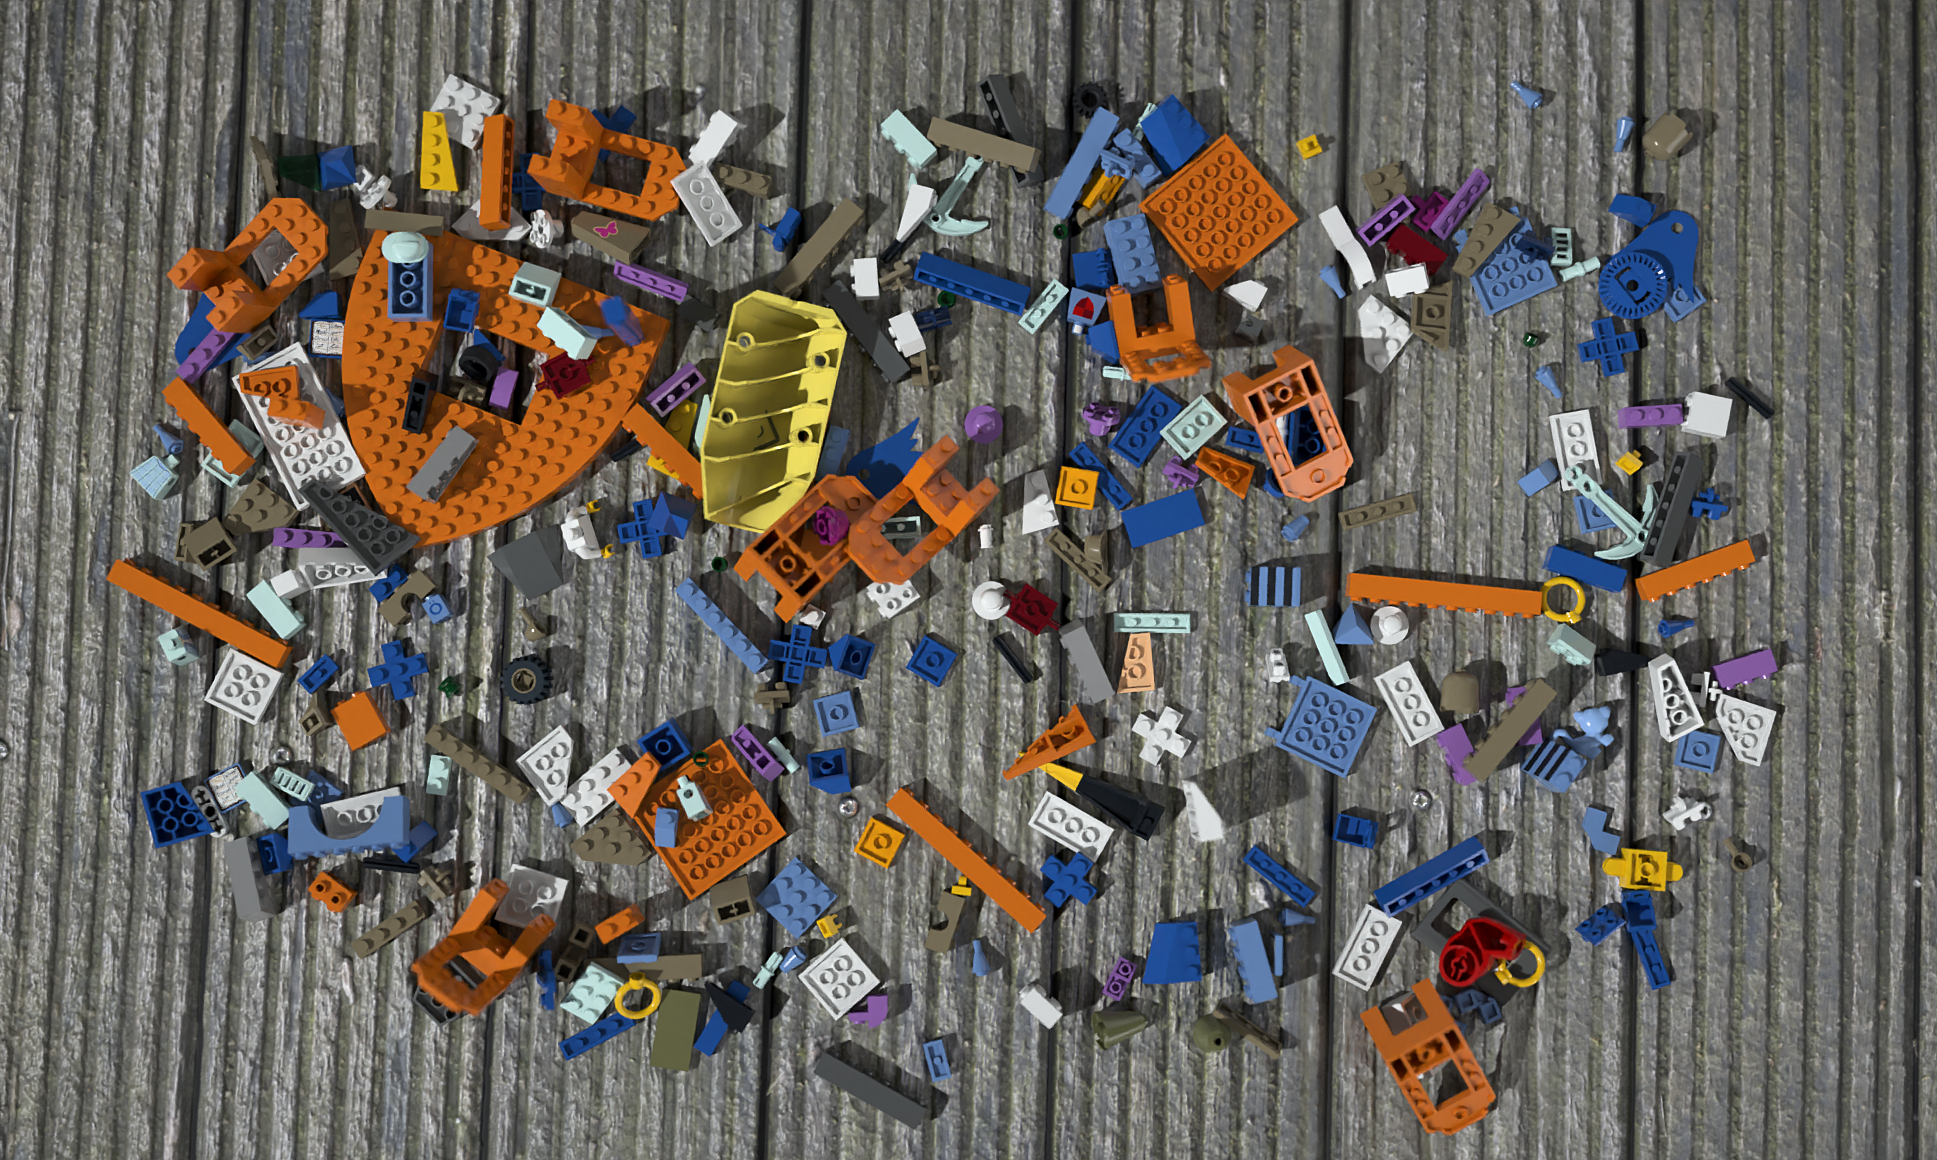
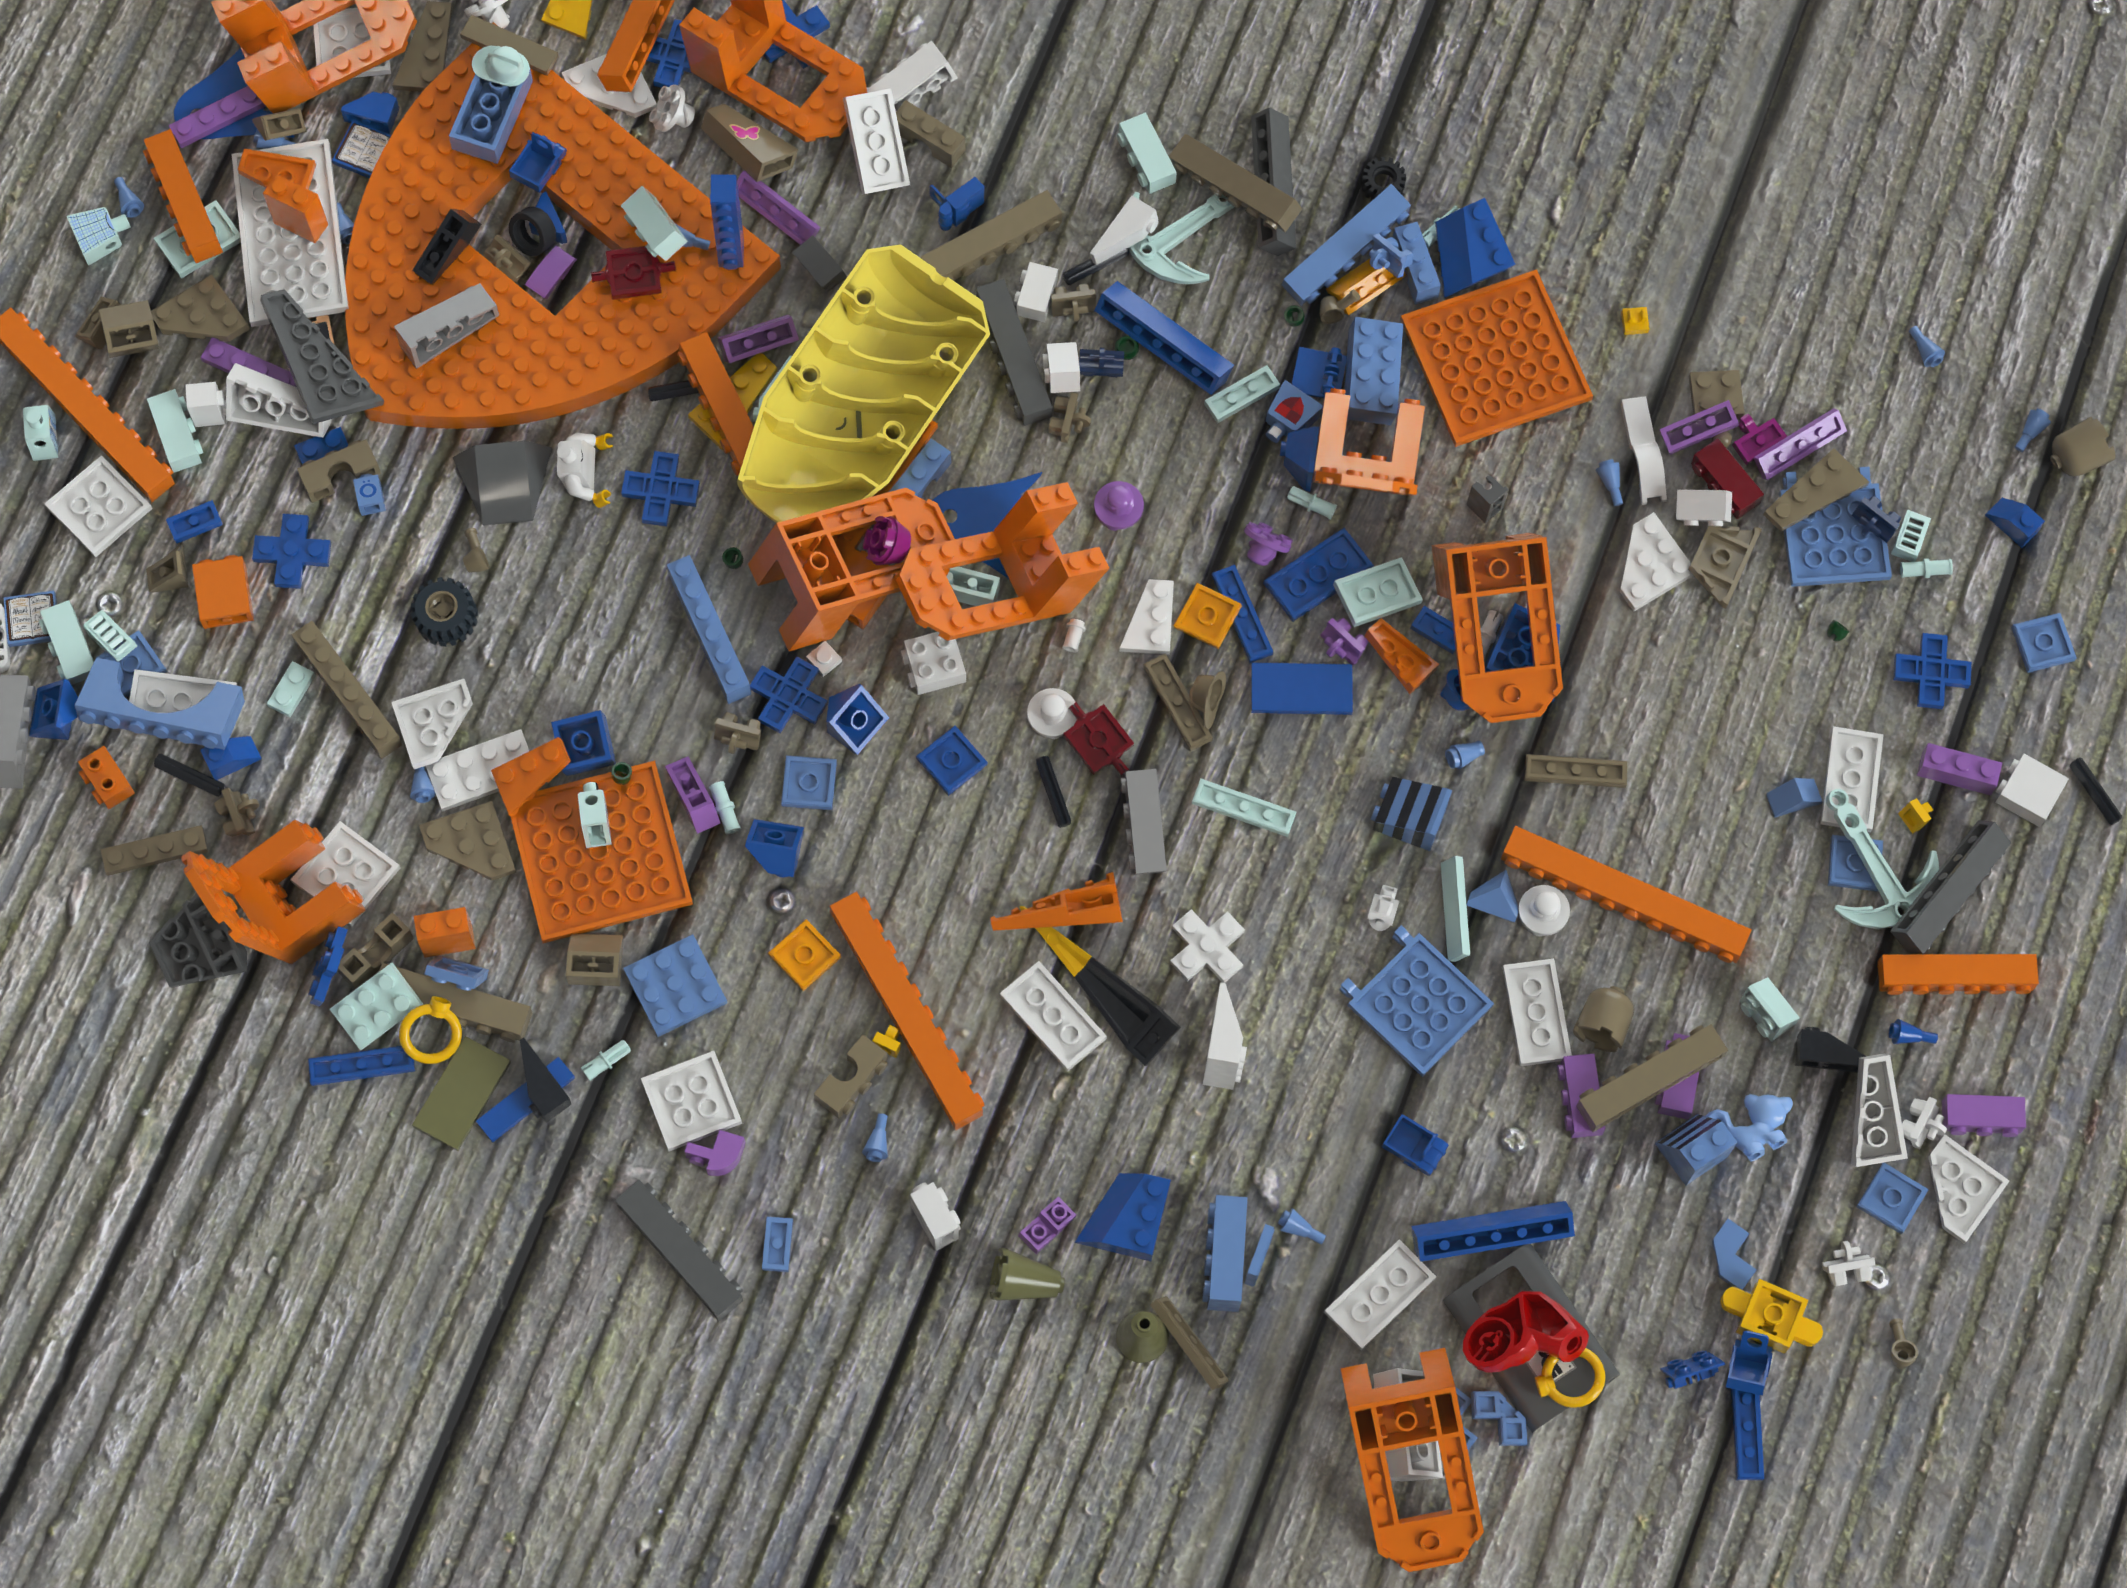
camera: 20 degrees right, 15 degrees down
dark green wheel [438,675,463,700] -> none
light aqua slope [509,262,562,309] -> none
blue slope [648,491,698,540] -> none
medium blue slope [655,807,680,848] -> none
medium blue cone [779,945,808,974] -> none
yellow tile [816,914,842,938] -> none
blue plate [1040,851,1098,908] -> none
light nougat wing [1116,633,1155,693] -> none
white slope [1221,280,1268,312] -> none
blue tile [1242,845,1316,908] -> none
medium blue cone [1534,365,1563,399] -> none
yellow piece [1540,576,1586,626] -> none
blue brick [1542,544,1627,593] -> none
blue piece [1598,252,1667,319] -> none
blue piece [1605,210,1699,303] -> none
blue hips [1689,487,1728,520] -> none

